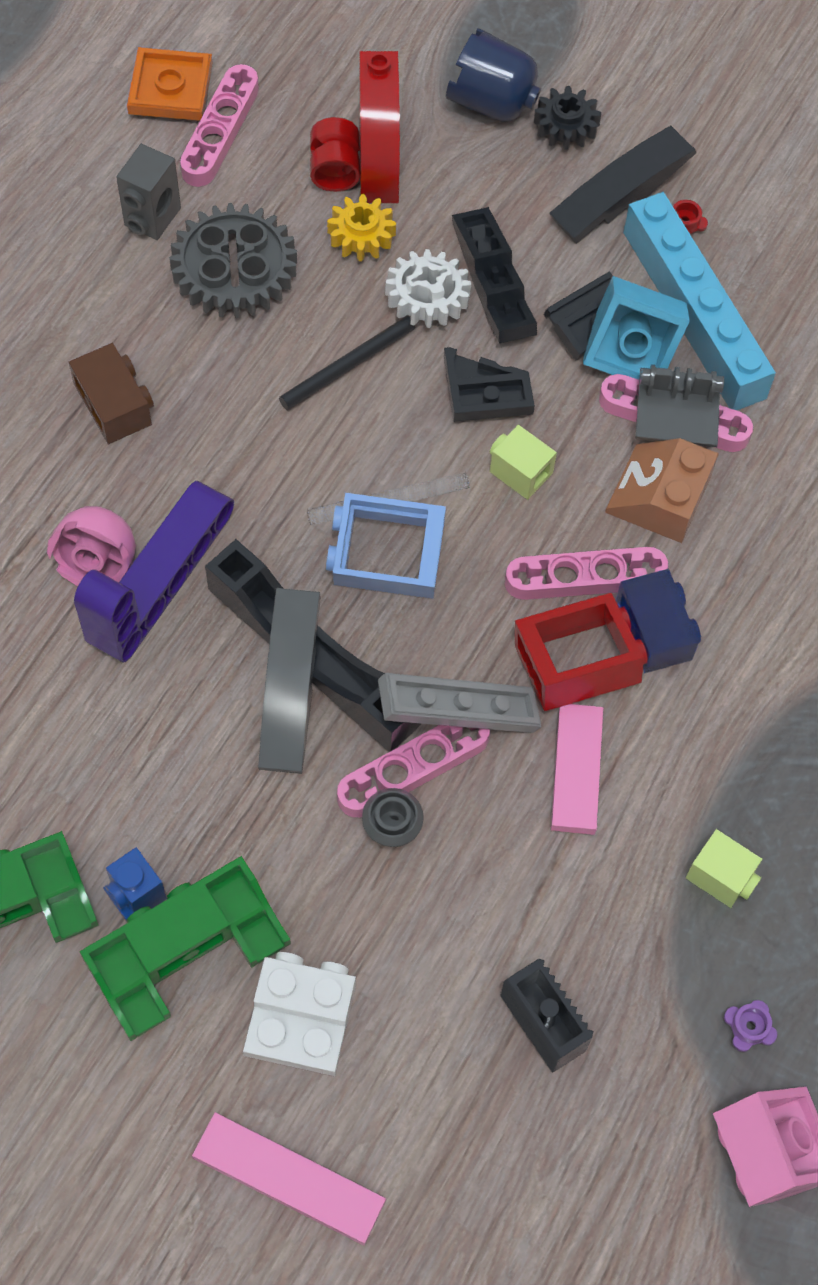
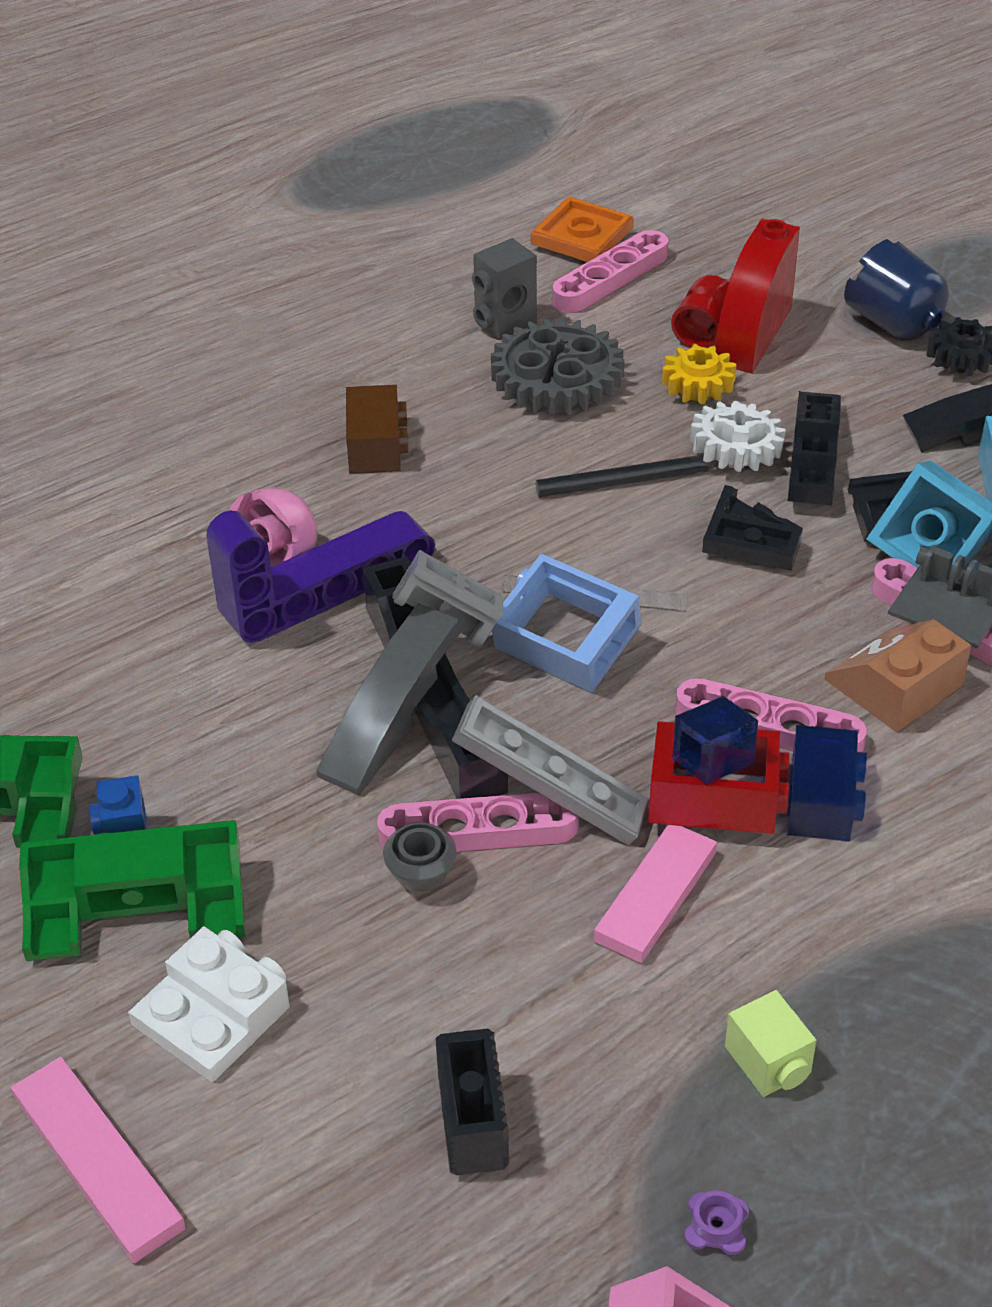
camera: 30 degrees right, 20 degrees down
yellowish green brick [490,425,557,500] -> none
none -> light grey hinge [392,550,503,648]
none -> clear blue brick [672,696,758,784]

